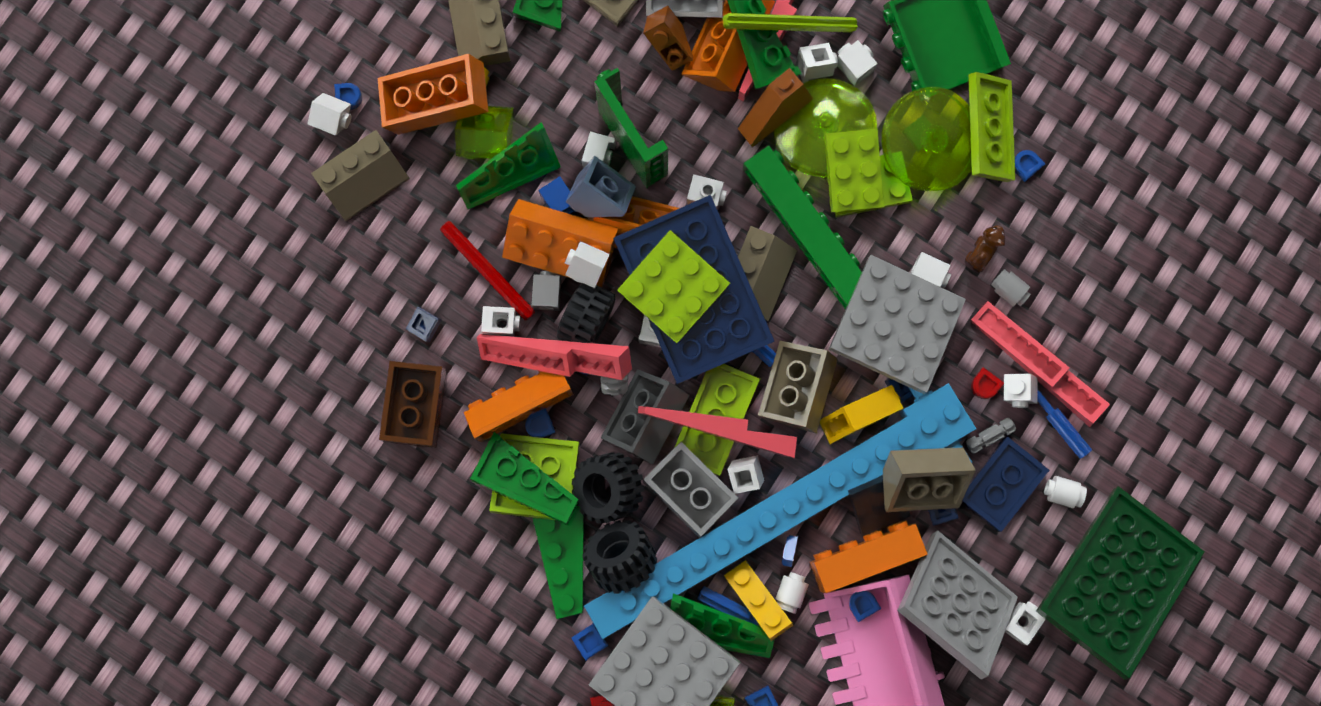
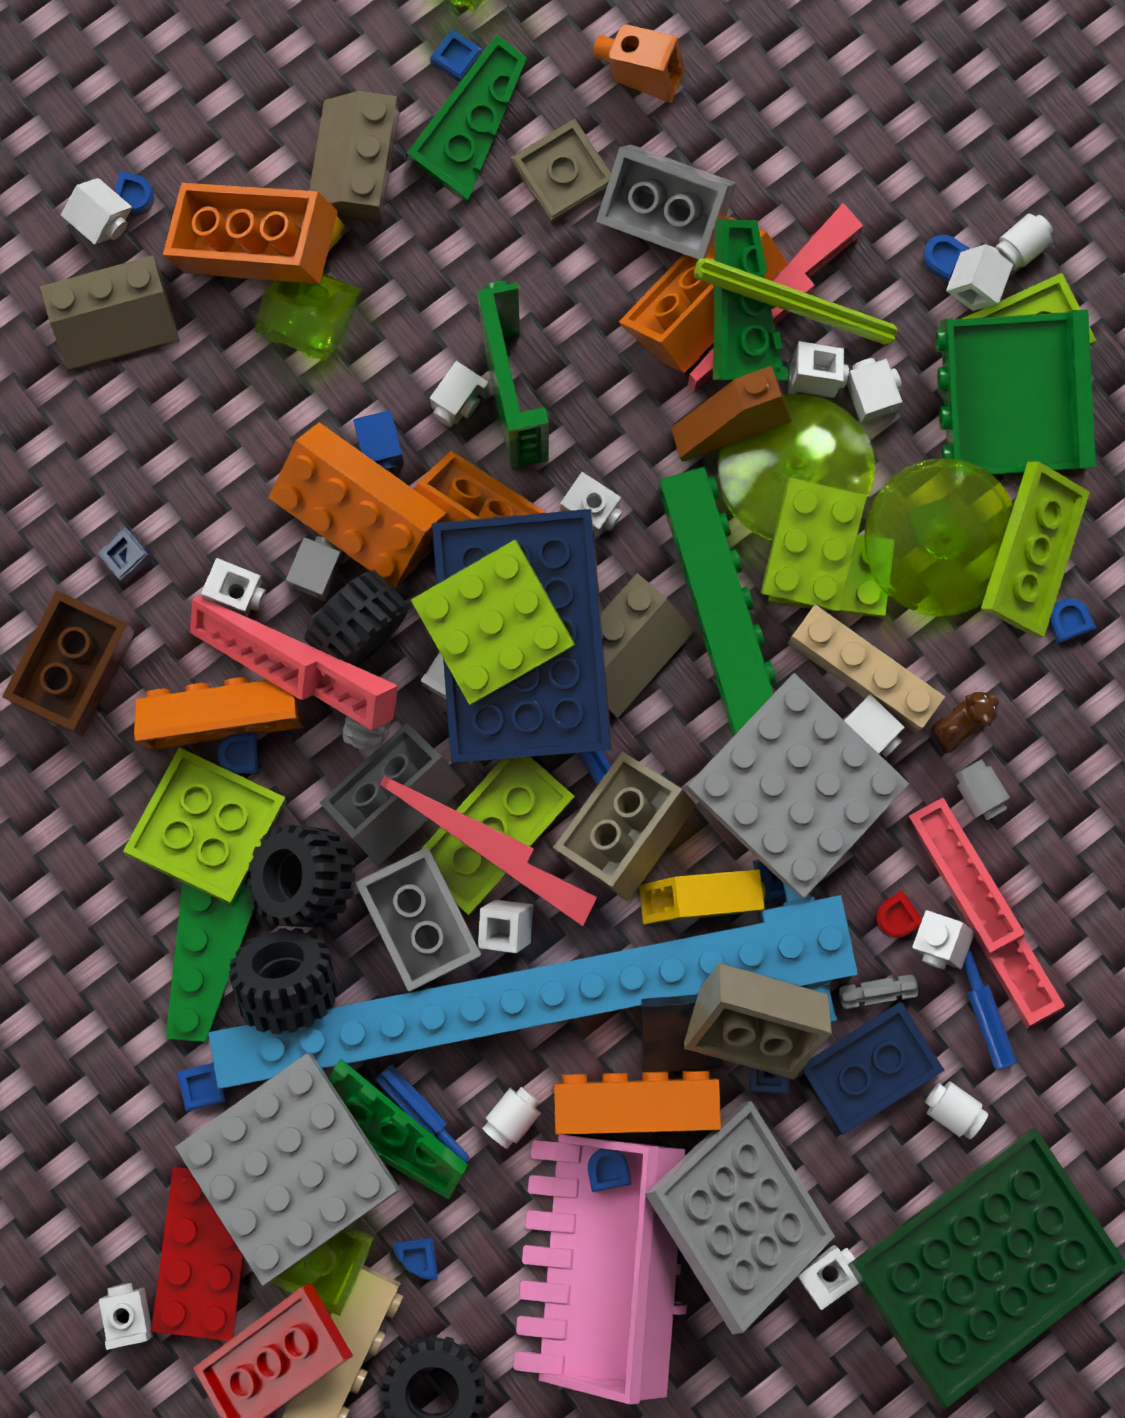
camera: 15 degrees right, 0 degrees up
red axle [440,221,535,321] -> none
green wing [456,122,561,210] -> none
green wing [470,432,579,525] -> none
white brick [565,241,609,288] -> none
sand blue slope [566,156,636,217] -> none
dark orange slope [643,6,693,71] -> none
yellow plate [724,560,793,641] -> none
tile [782,535,798,567] -> none
none -> tan brick [788,605,945,734]

